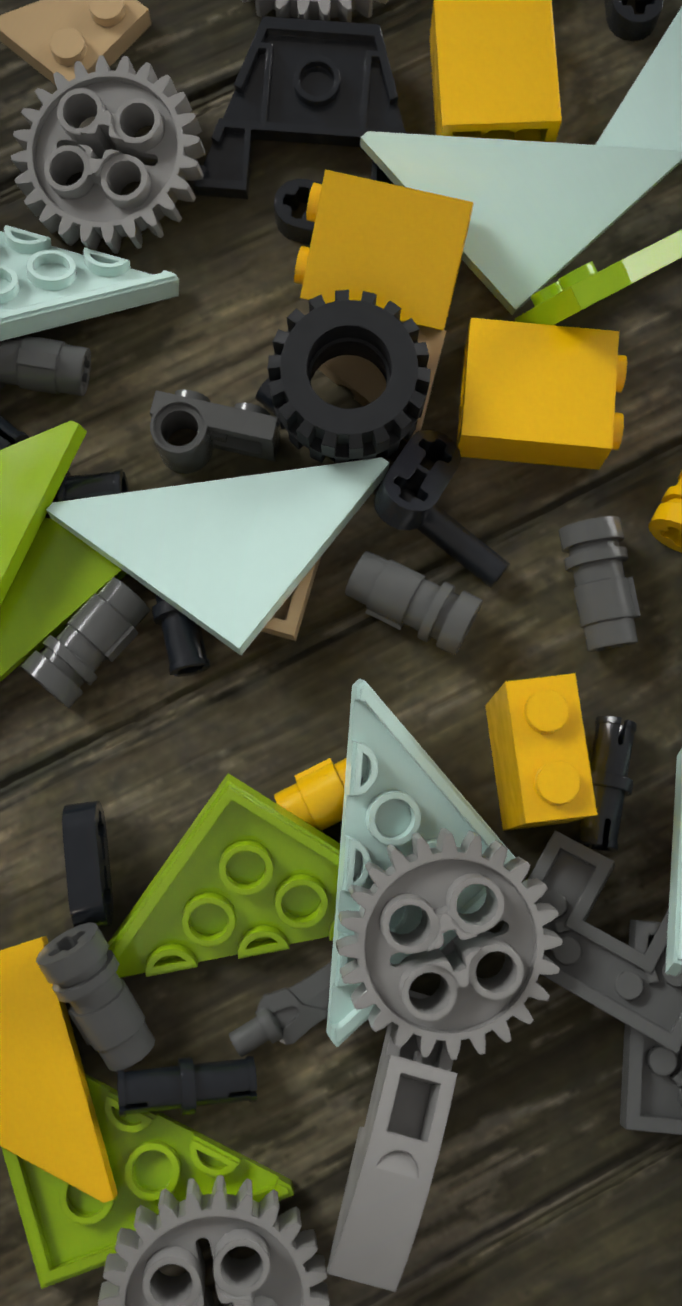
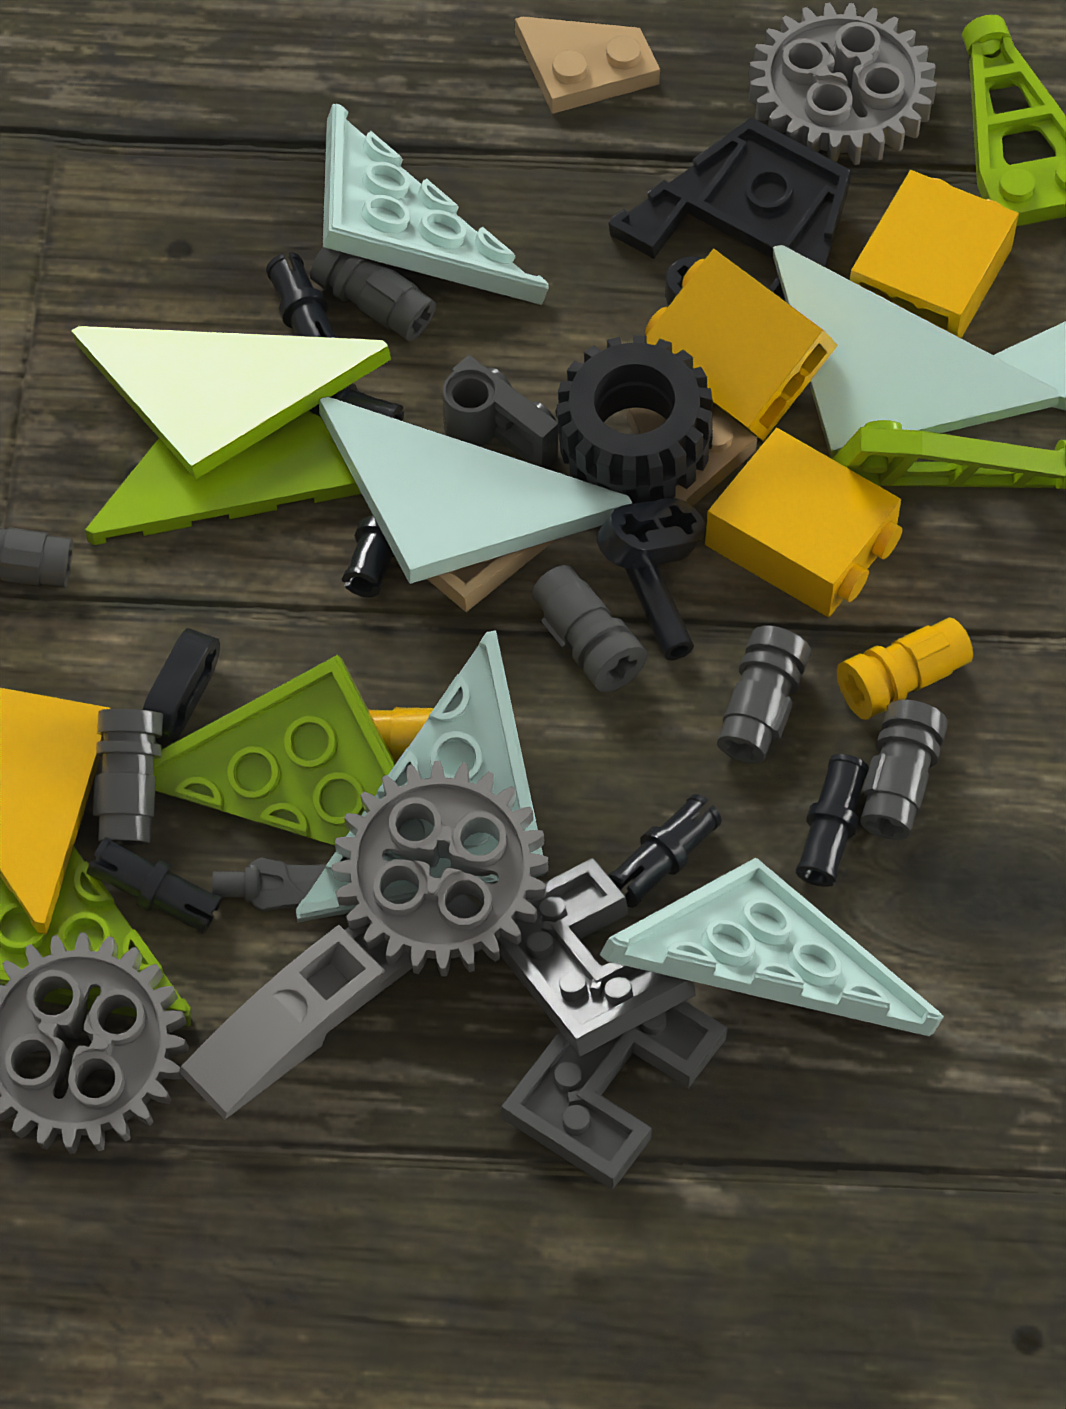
camera: 30 degrees right, 20 degrees down
light grey gear [11,55,206,254] -> none
dark grey axle [21,577,150,709] -> none
yellow brick [485,673,597,831] -> none

